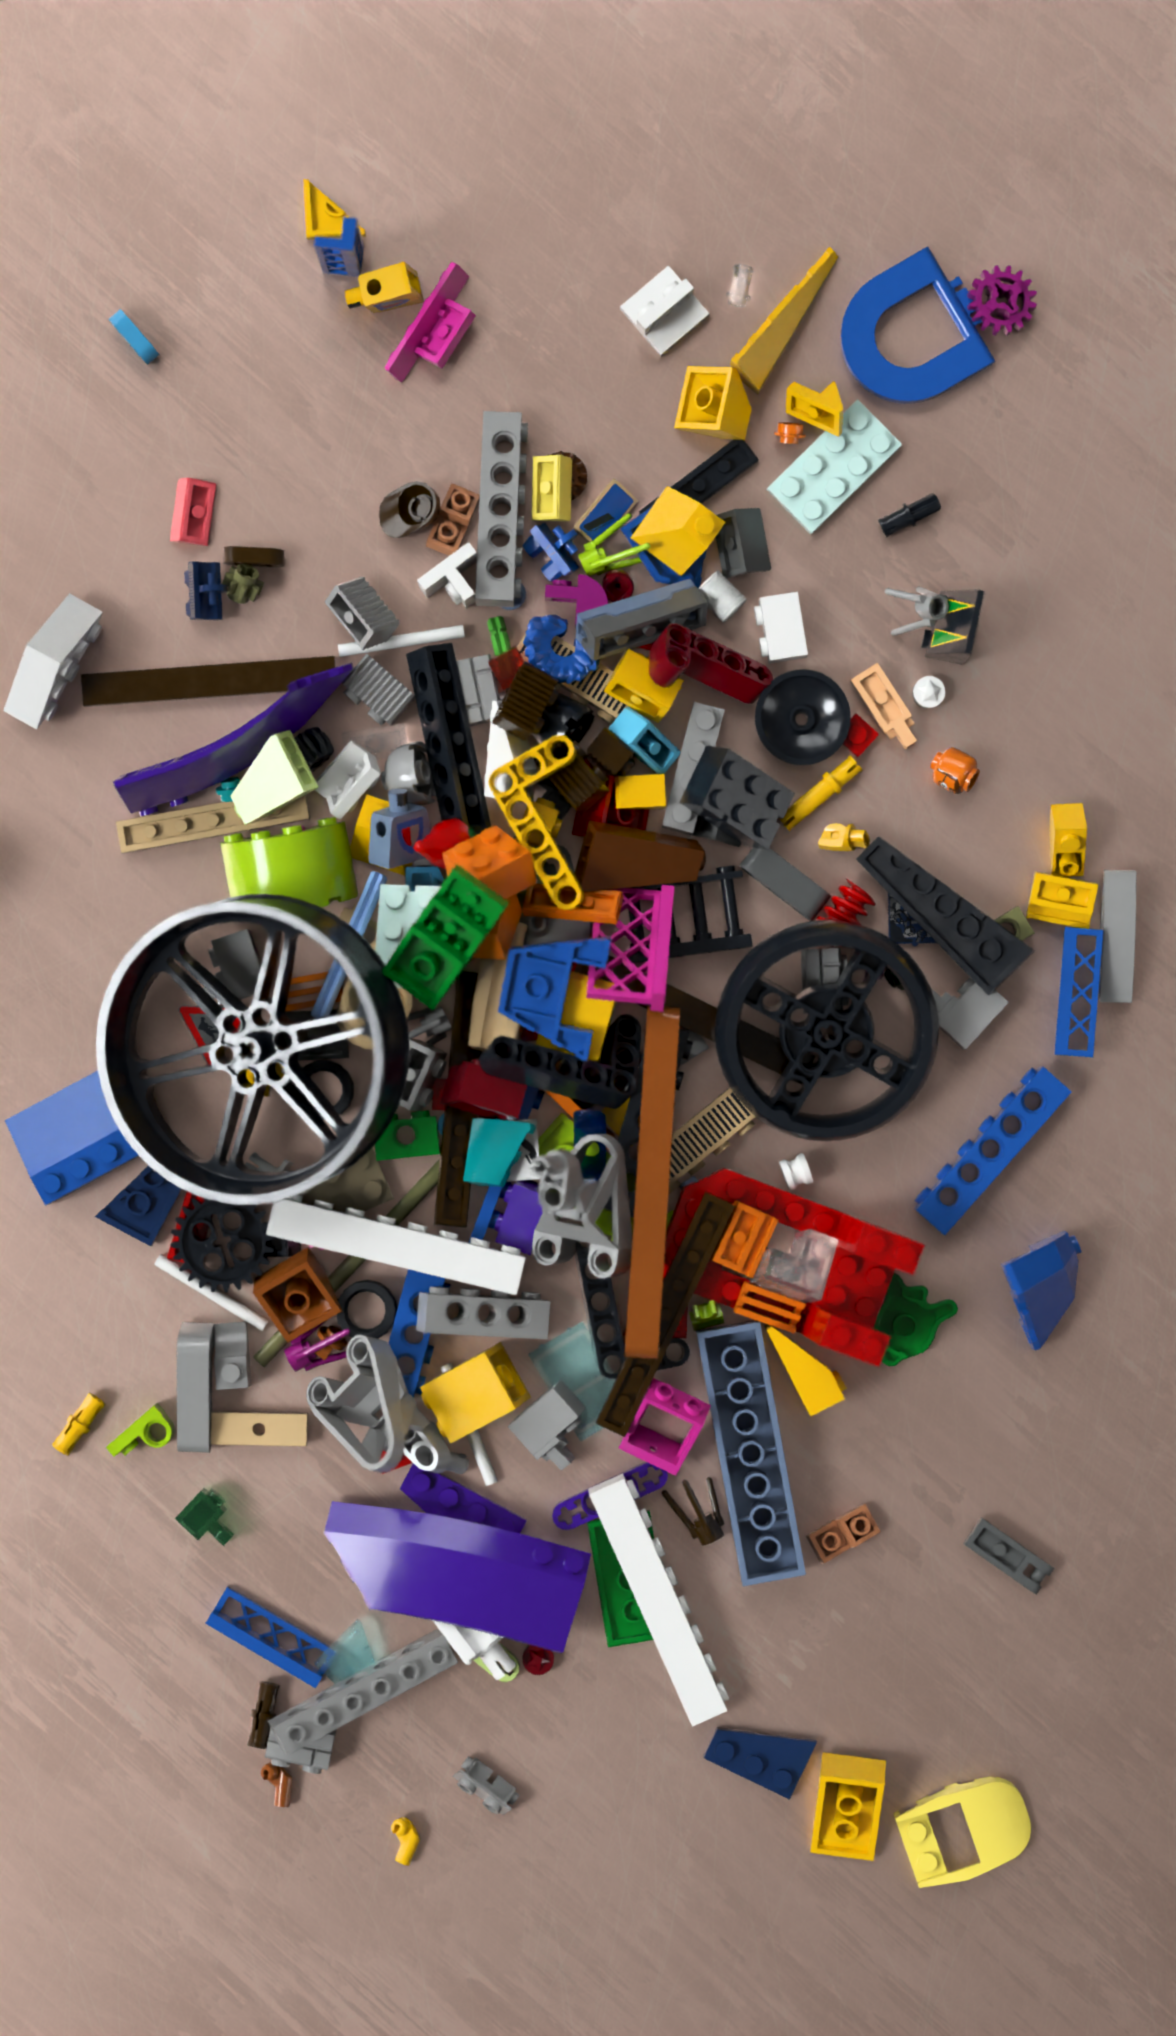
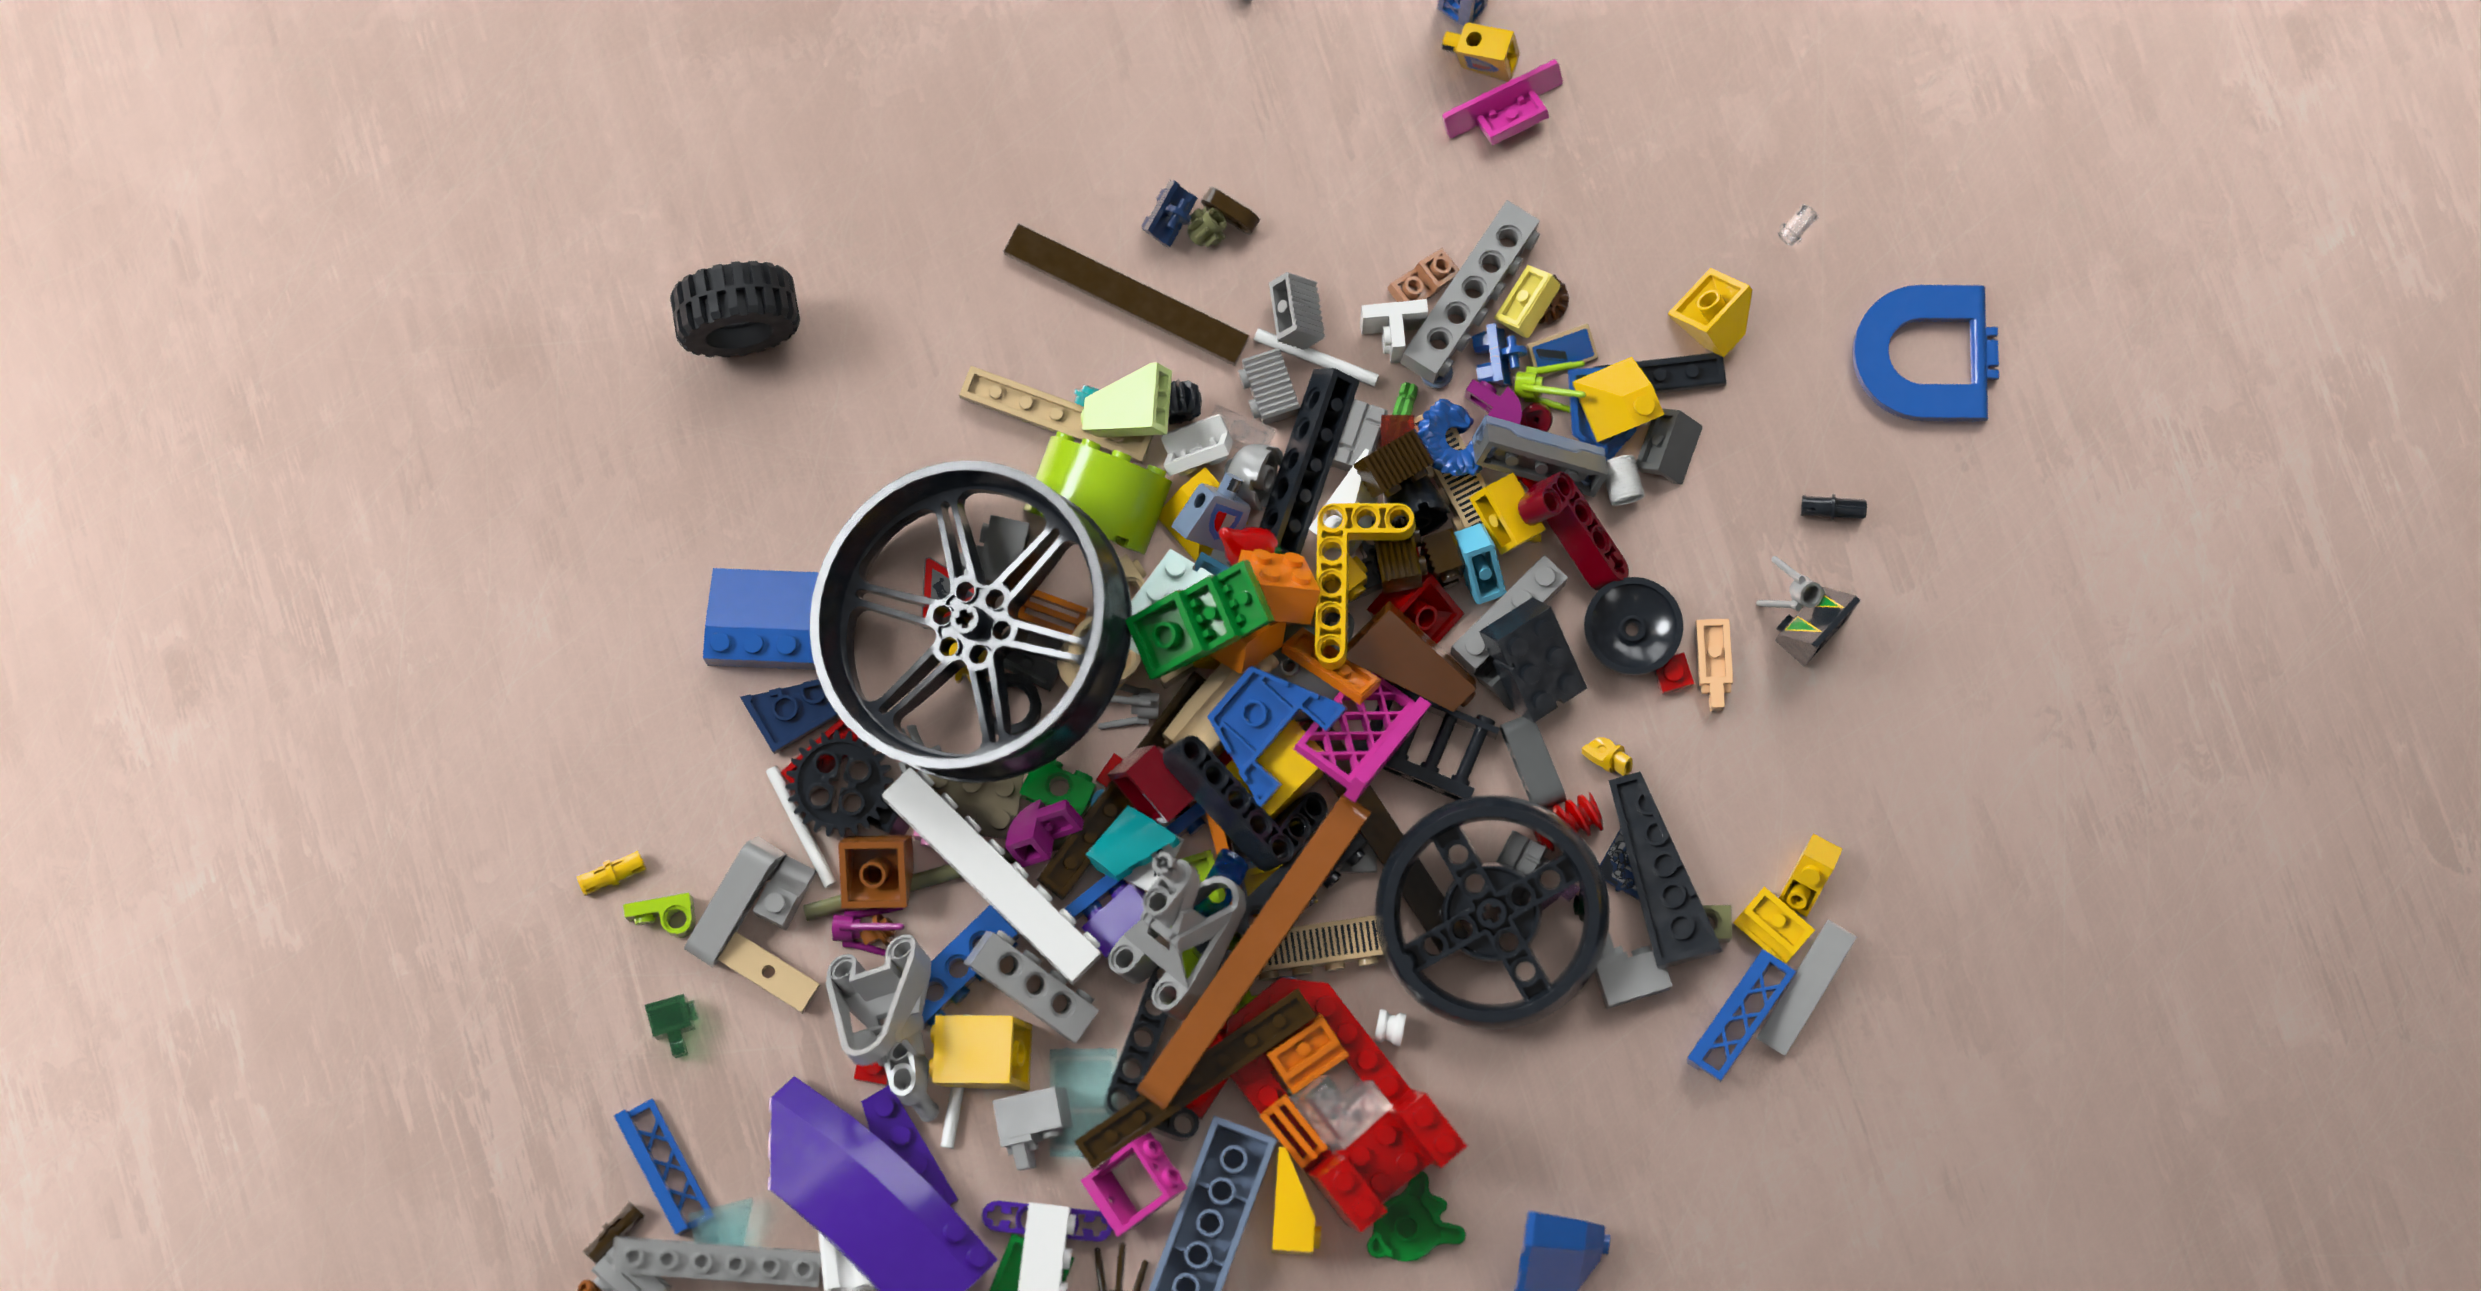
camera: 30 degrees right, 10 degrees down
white brick [3,593,103,730] -> none
dark purple slope [113,662,354,817] -> none
coral slope [170,477,217,546] -> none
light blue axle [311,871,387,1018] -> none
black tyre [336,1280,397,1339] -> none
dark brown cap [379,481,441,538] -> none
light grey brick [399,1039,447,1111] -> none
yellow slope [615,774,666,810] -> none
white bracket [620,265,709,356] -> none
lime plate [689,1300,724,1331] -> none
yellow wedge [730,247,839,394] -> none
white brick [754,592,808,664] -> none
light aqua plate [767,399,902,535] -> none
orange plate [774,422,806,444] -> none
yellow pin [778,755,863,832] -> none
yellow slope [786,381,843,437] -> none
white tile [913,676,945,709] -> none
blue brick [914,1066,1072,1235] -> none
orange head [930,747,980,794] -> none
magenta gear [967,265,1037,336] -> none
none -> magenta brick [1005,799,1084,868]

